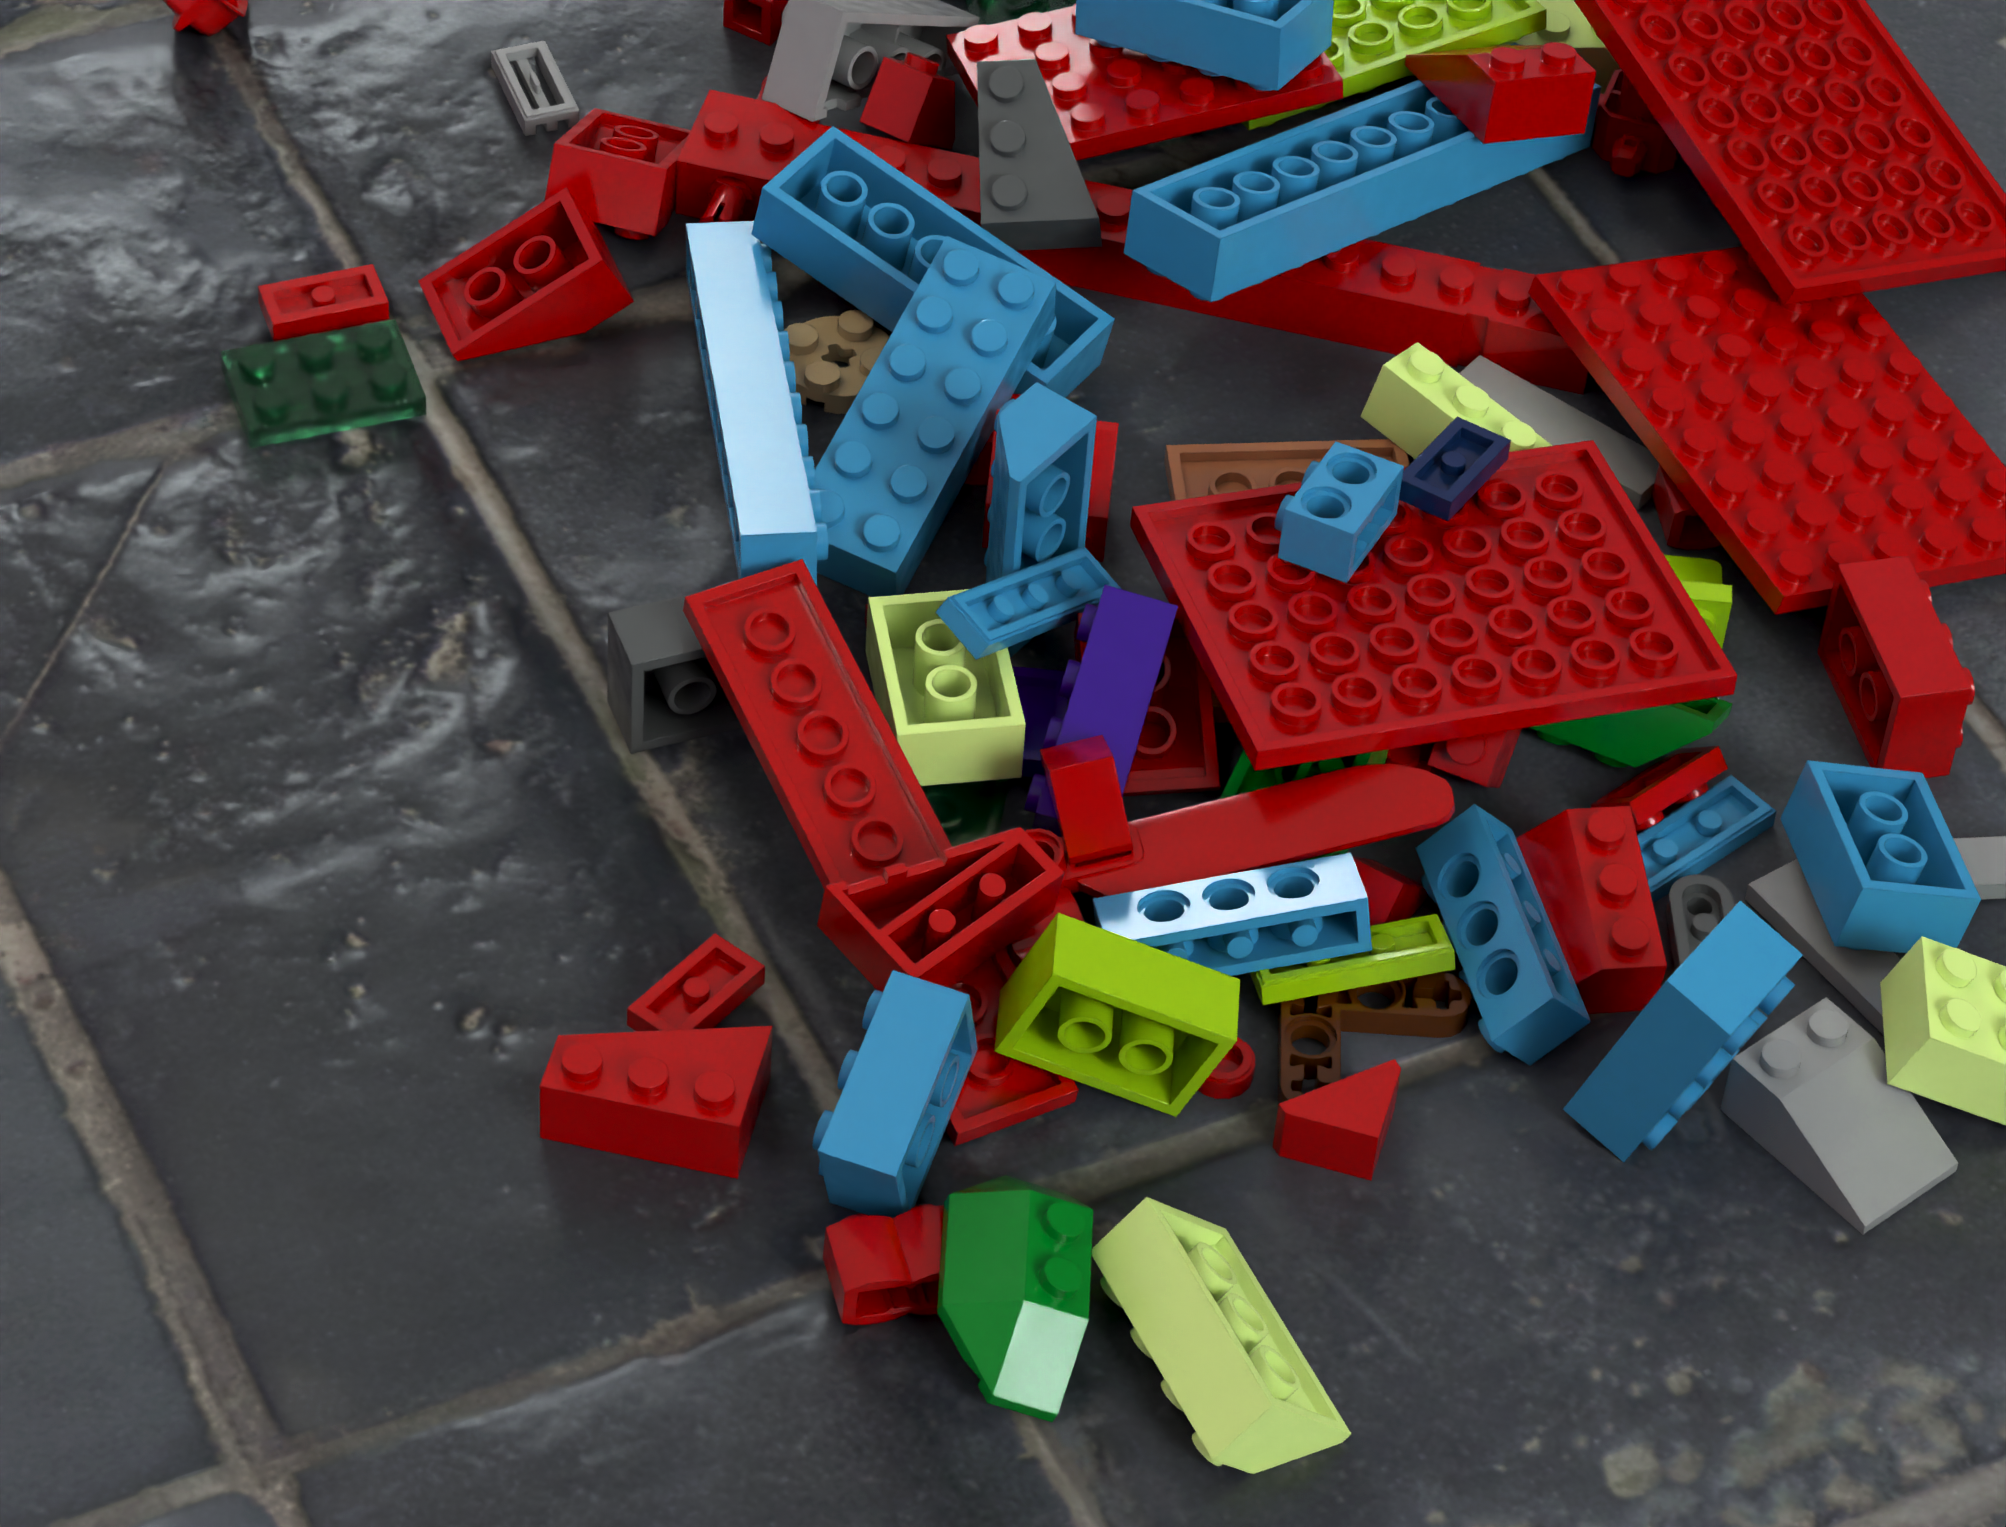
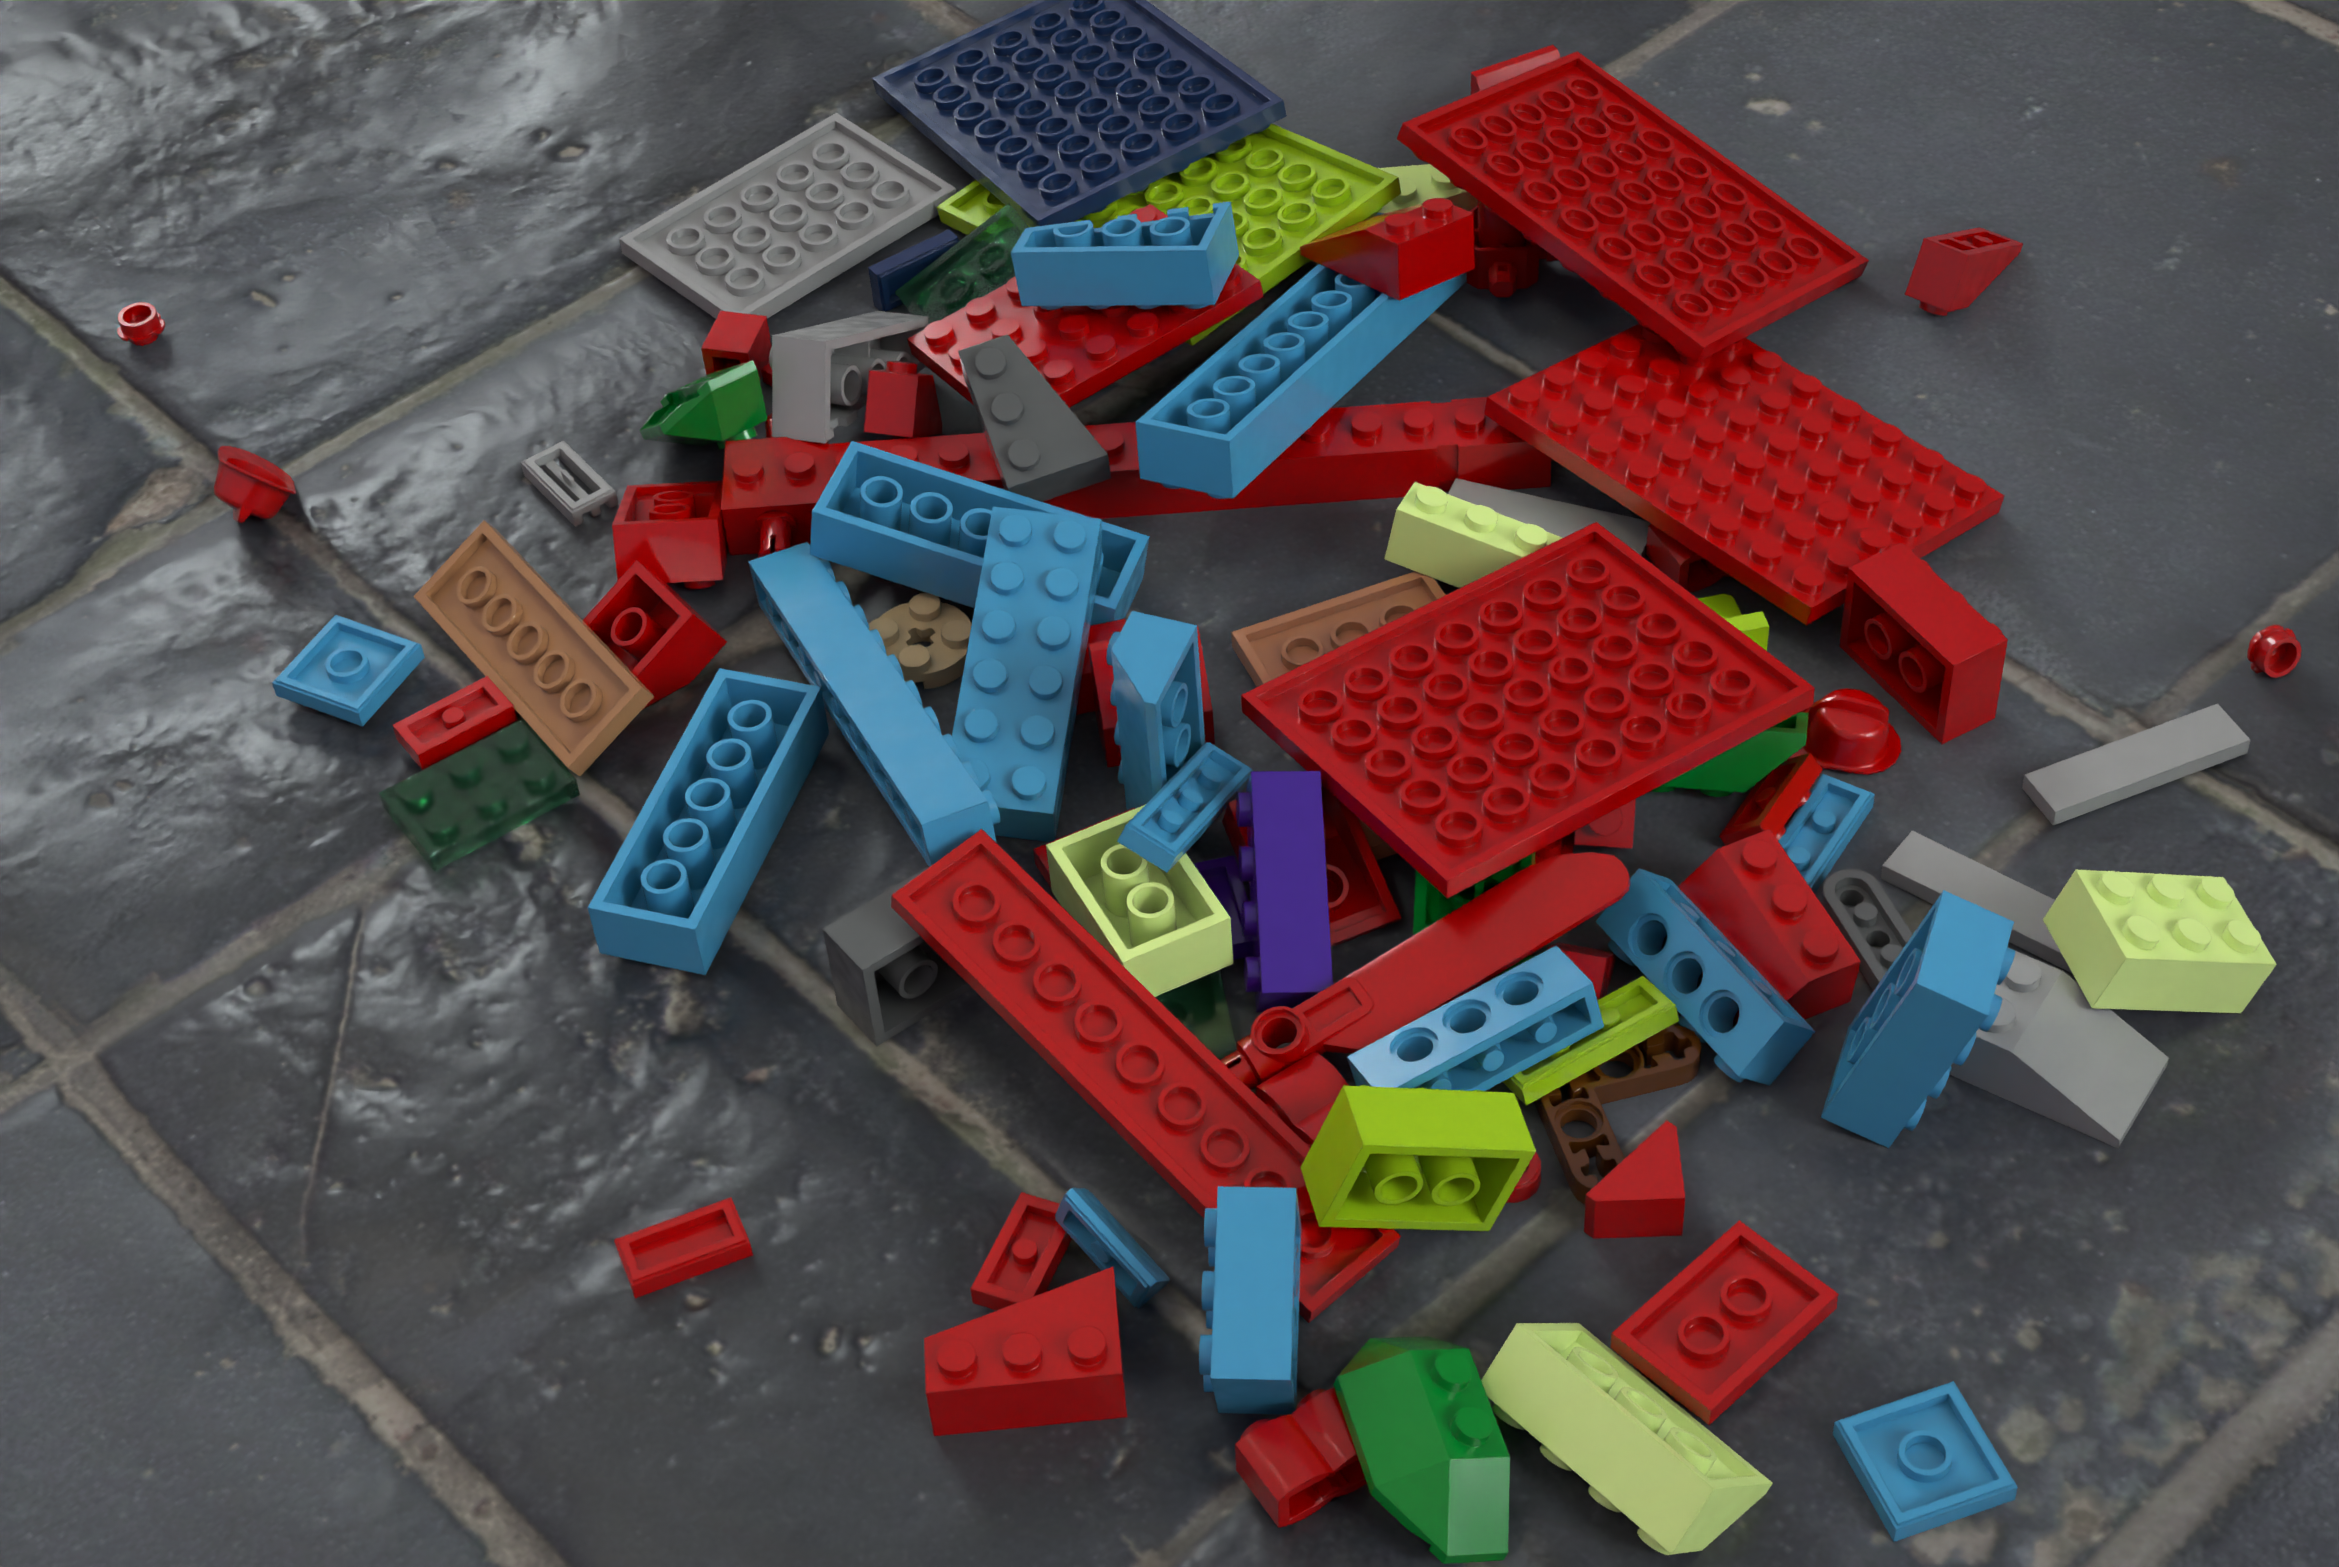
camera: 10 degrees left, 0 degrees up
red wedge [817,826,1065,992] -> none
red slope [1039,735,1133,865] -> none
dark azure brick [1275,441,1404,583] -> none
dark blue plate [1399,416,1511,521] -> none
dark azure brick [1780,760,1981,953] -> none
none -> dark azure plate [272,615,425,727]
none -> medium nougat plate [413,520,654,776]
none -> dark azure brick [588,668,829,975]
none -> red tile [614,1197,753,1298]
none -> green wedge [640,360,768,450]
none -> dark azure slope [1055,1188,1170,1309]
none -> red plate [1610,1220,1839,1425]
none -> red piece [1788,688,1901,775]
none -> dark azure tile [1833,1381,2018,1542]

